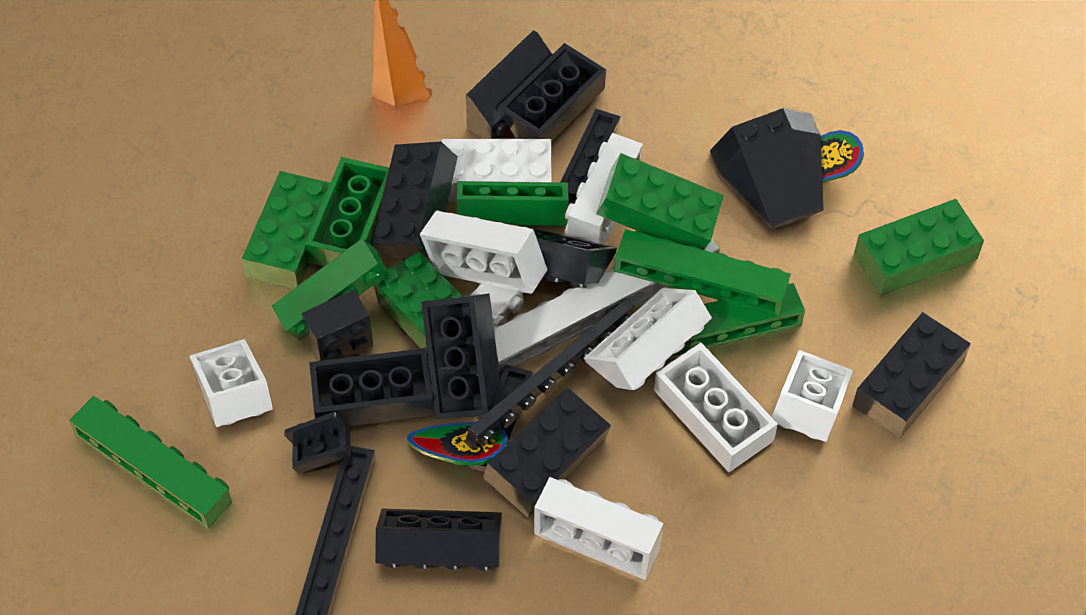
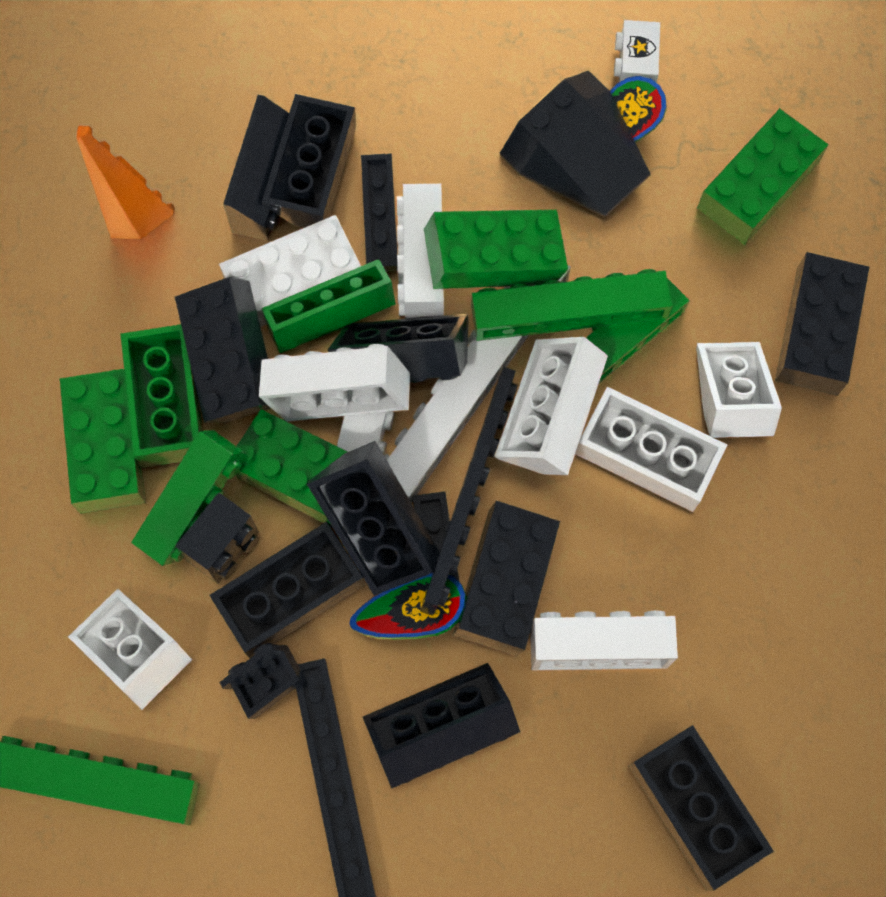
camera: 25 degrees left, 15 degrees up
none -> white brick [614,20,660,82]

